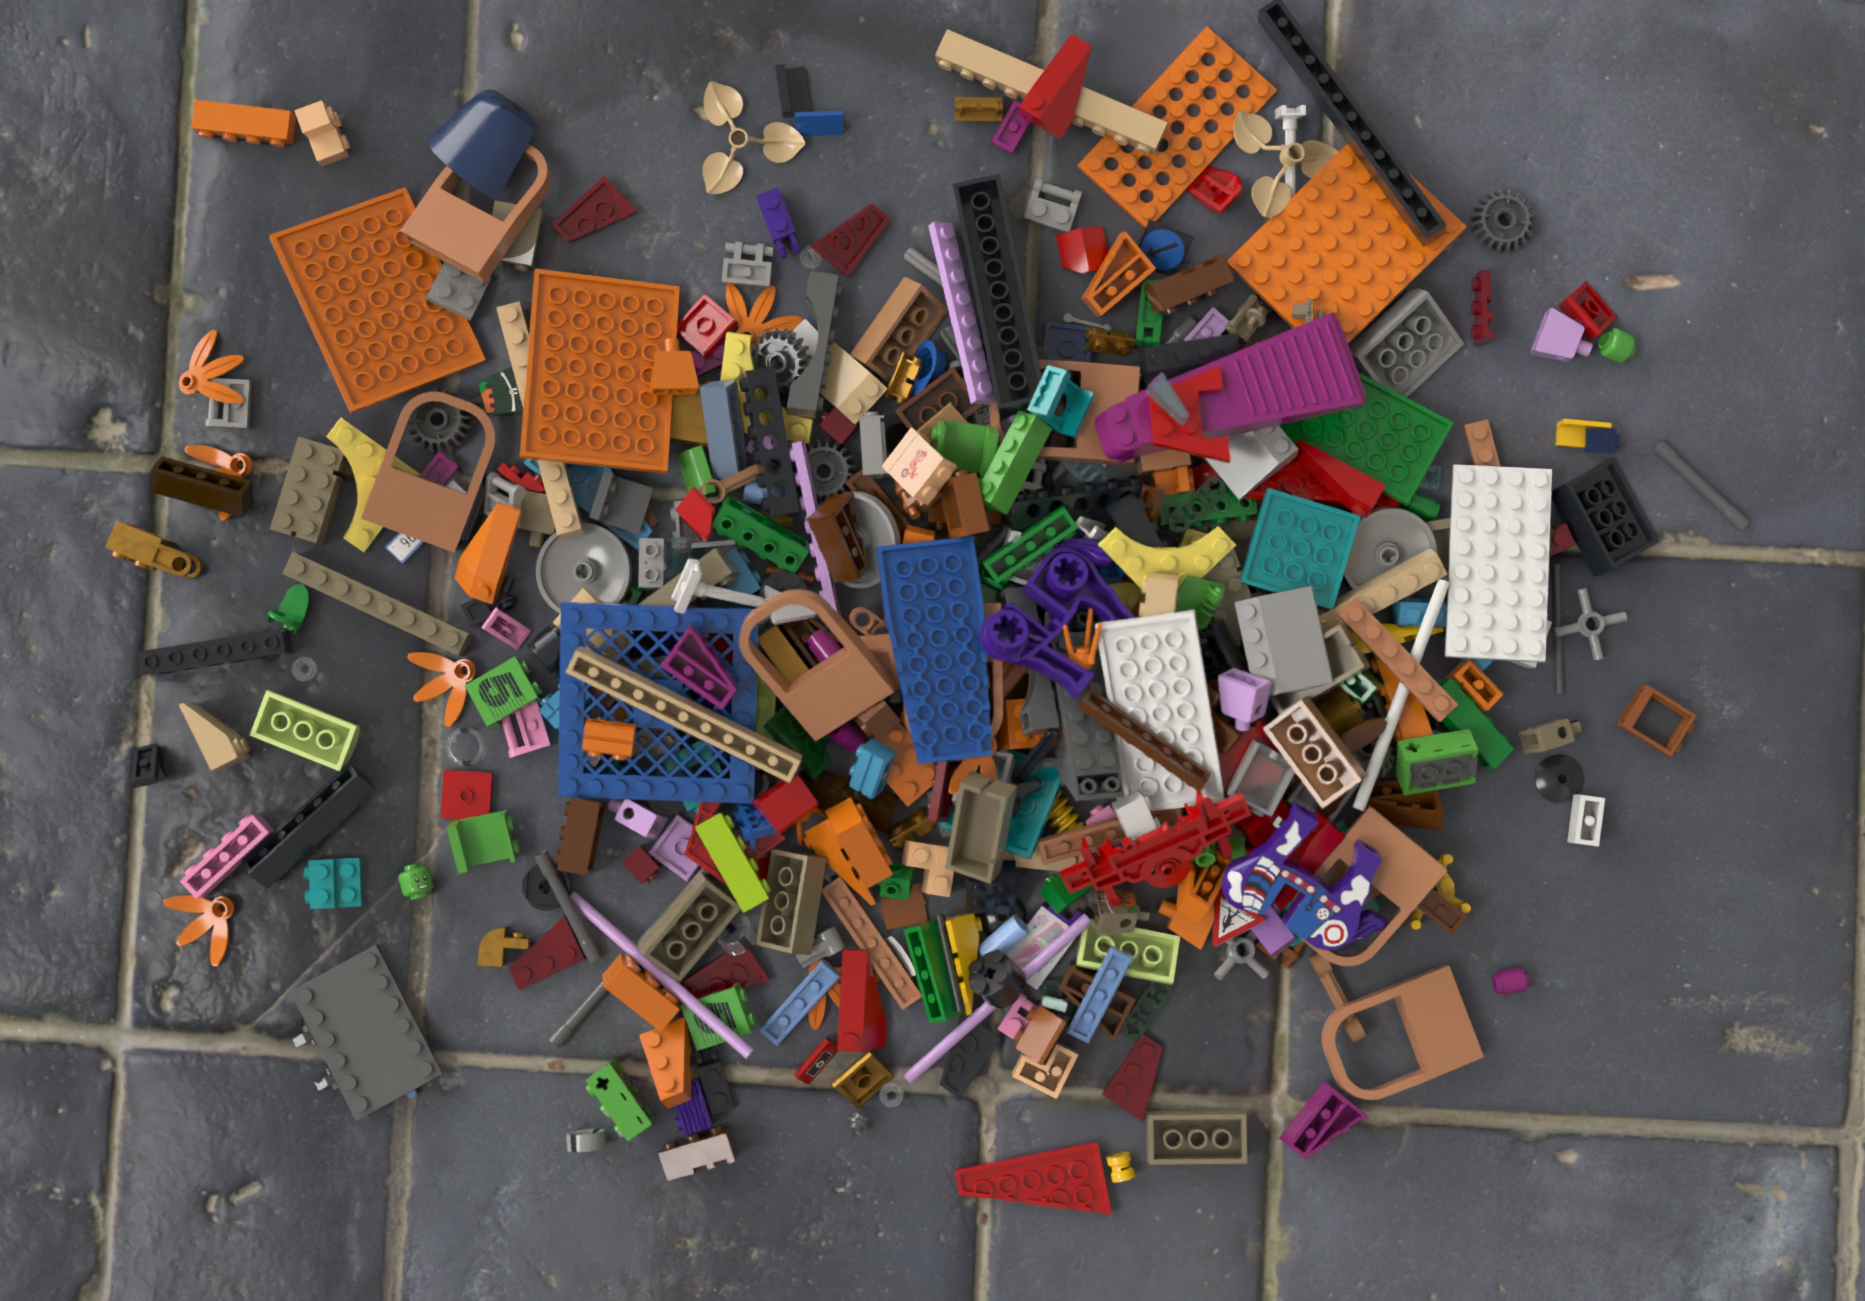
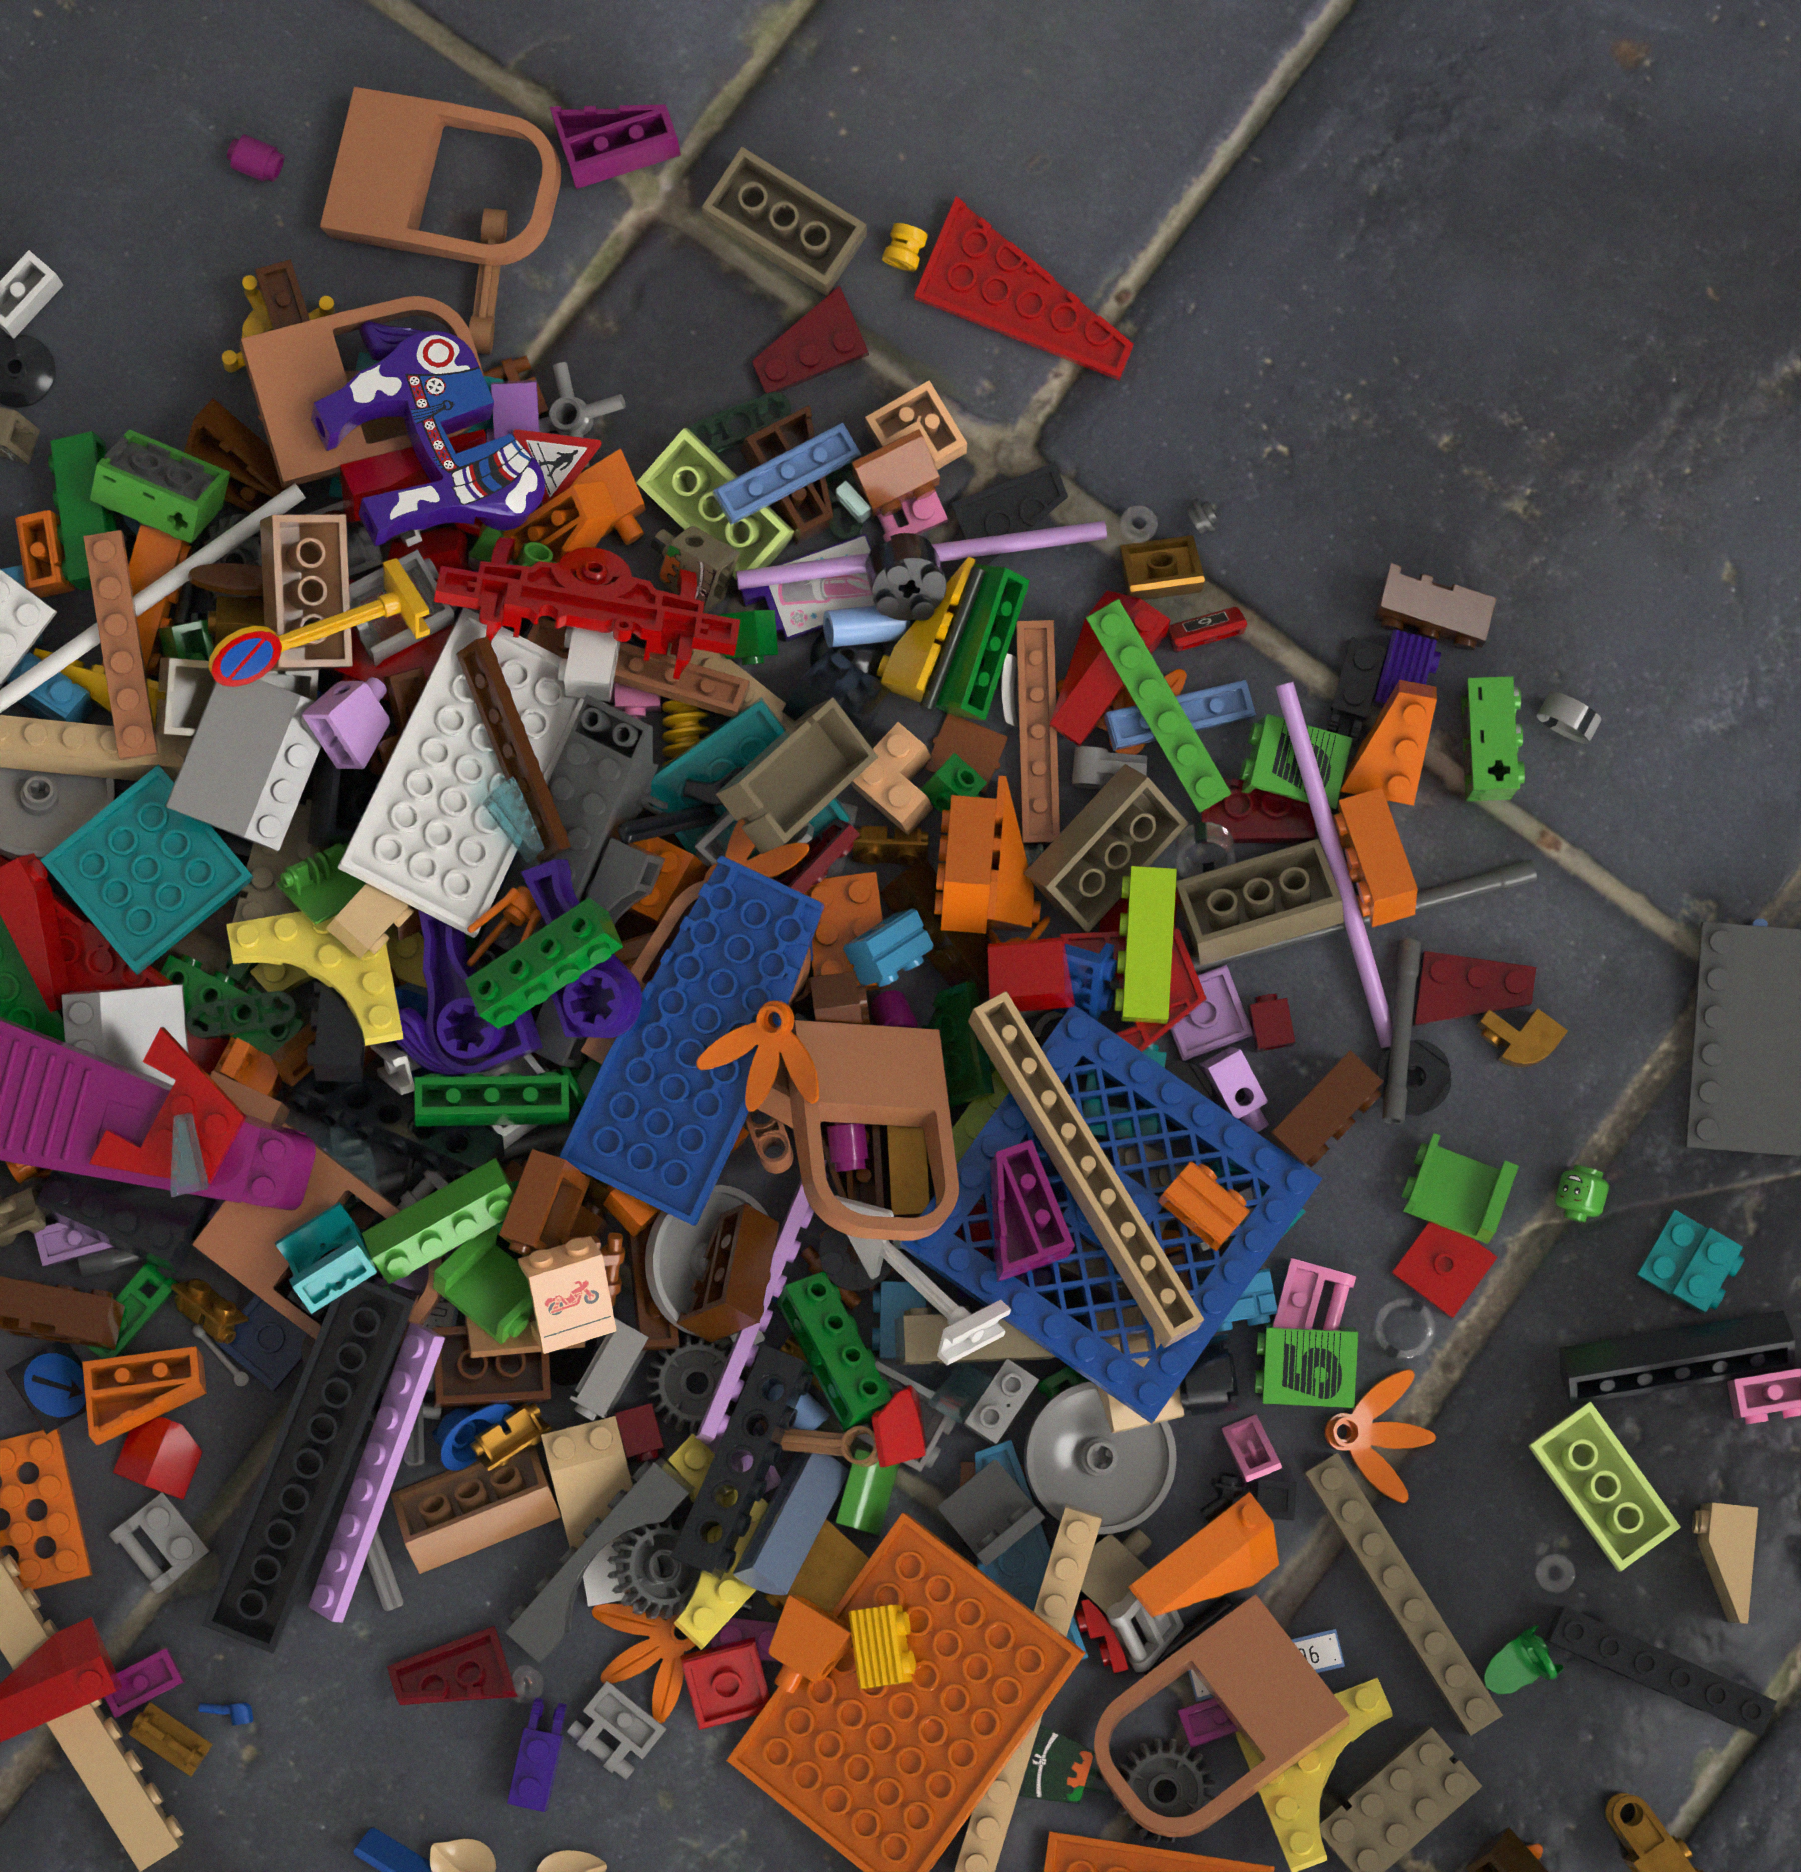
camera: 140 degrees left, 5 degrees down
none -> blue hand [198,1702,253,1726]
none -> yellow piece [208,558,430,687]
none -> green brick [465,897,623,1029]
none -> clear light blue slope [483,777,544,863]
none -> orange plant [696,1000,819,1112]
none -> yellow brick [848,1605,916,1689]
none -> bright green plate [1086,599,1232,813]

